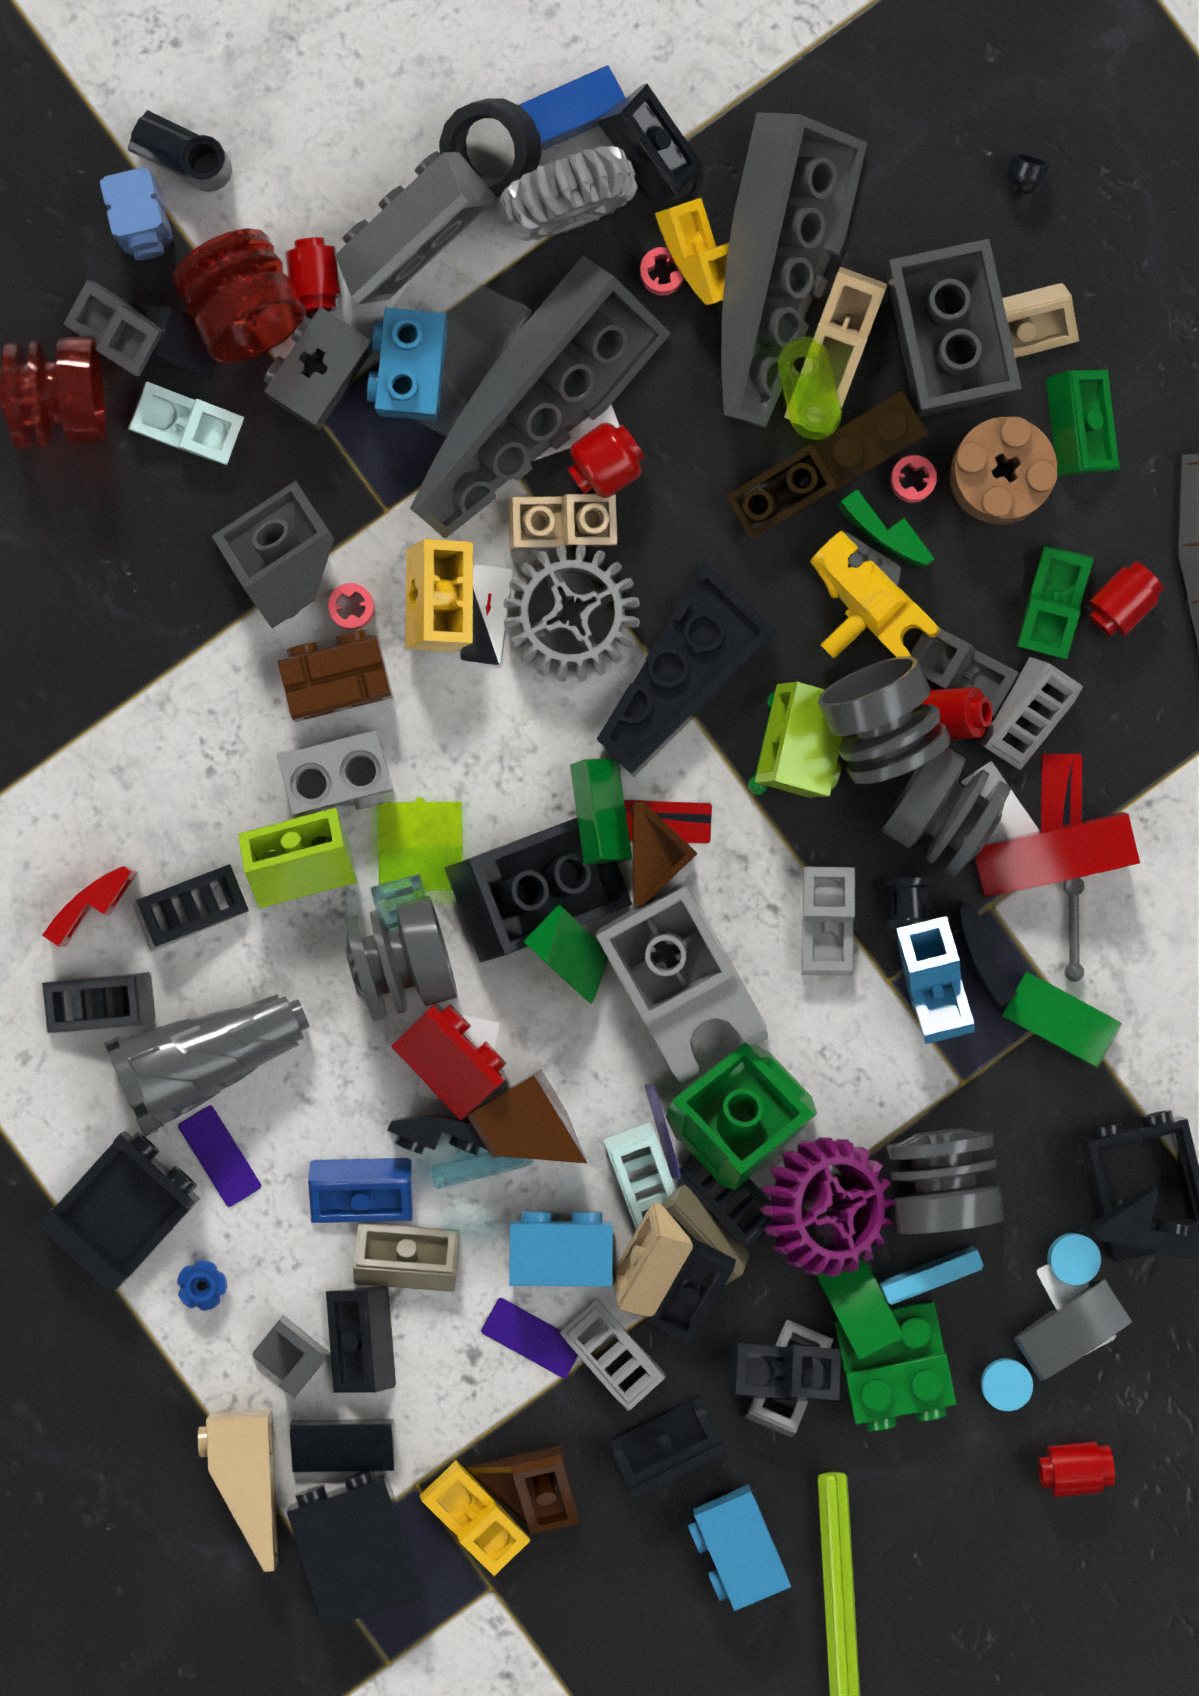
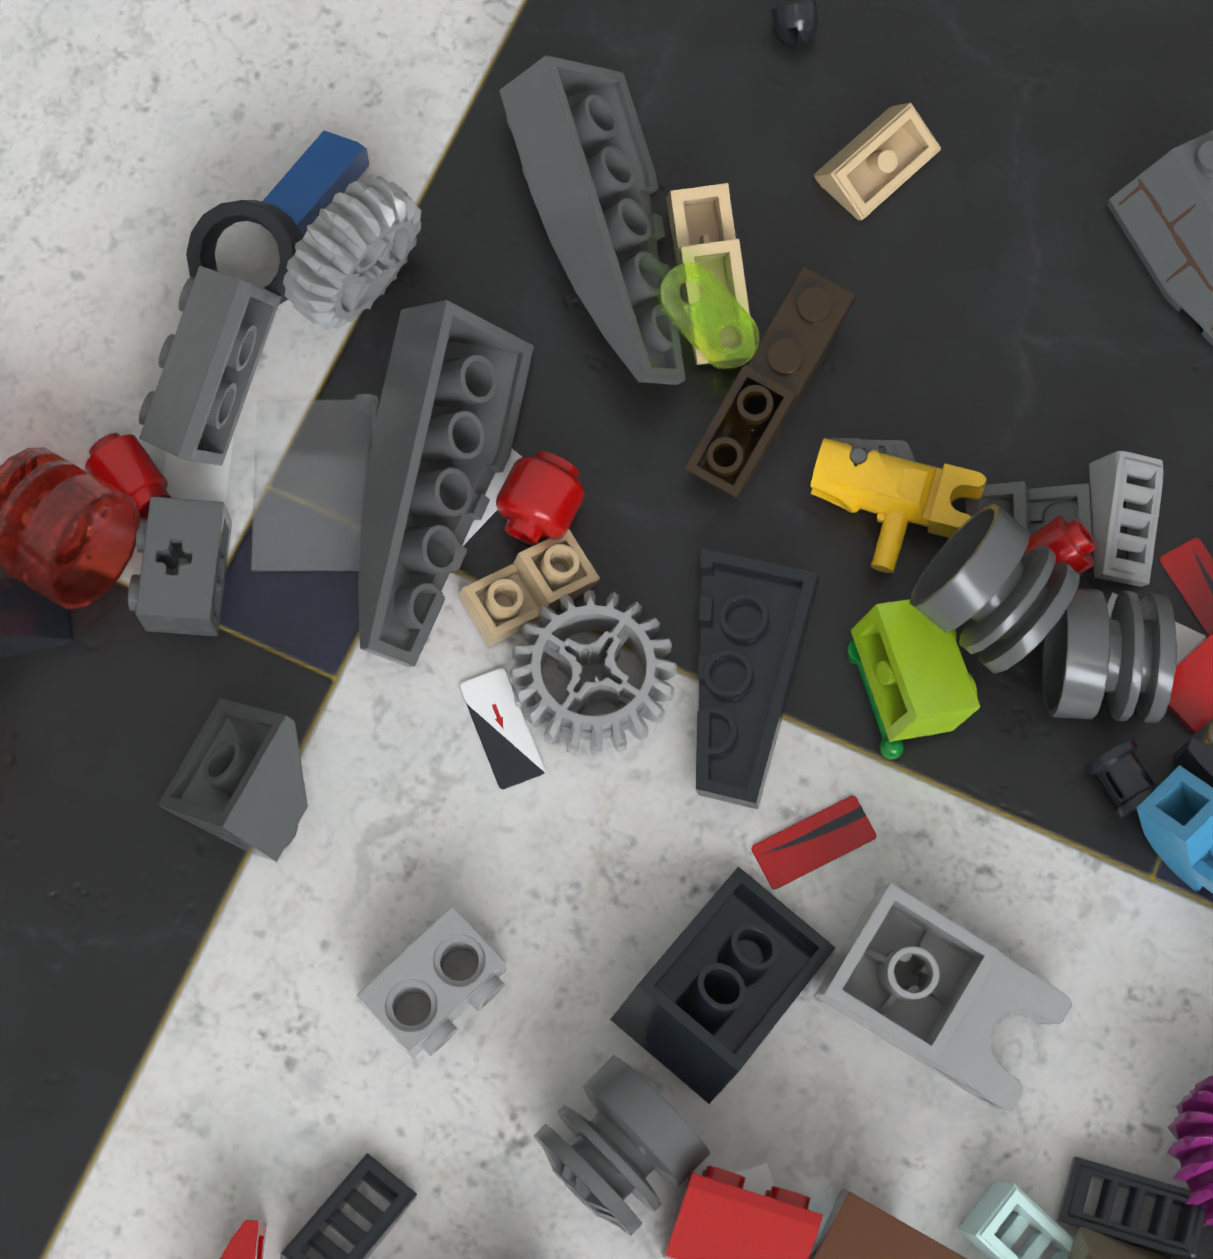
camera: 30 degrees left, 15 degrees down
light aqua slope [128,382,244,465] -> none
lime brick [238,807,358,909] -> none
reddish brown brick [278,630,394,722] -> none
coral bush [328,583,375,630] -> none
dark azure brick [367,307,448,422] -> none
clear light blue tile [370,874,427,930] -> none
clear neon green piece [378,797,463,896] -> none
yellow brick [405,539,473,652] -> none
green slope [524,905,608,1004] -> none
green slope [570,759,632,865] -> none
black slope [598,84,703,201] -> none
reddish brown slope [632,802,698,905] -> none
coral bush [640,247,684,296] -> none
sticker [645,1084,682,1179] -> none
yellow slope [655,198,729,305] -> none
green slope [666,1043,817,1190] -> none
light grey slope [801,867,855,976] -> none
green slope [838,489,934,570] -> none
dark grey slope [884,239,1022,417] -> none
coral bush [890,455,937,503] -> none
medium nougat brick [950,417,1057,525] -> none
green slope [1017,544,1094,659] -> none
green slope [1046,370,1120,477] -> none
red brick [1089,561,1164,637] -> none

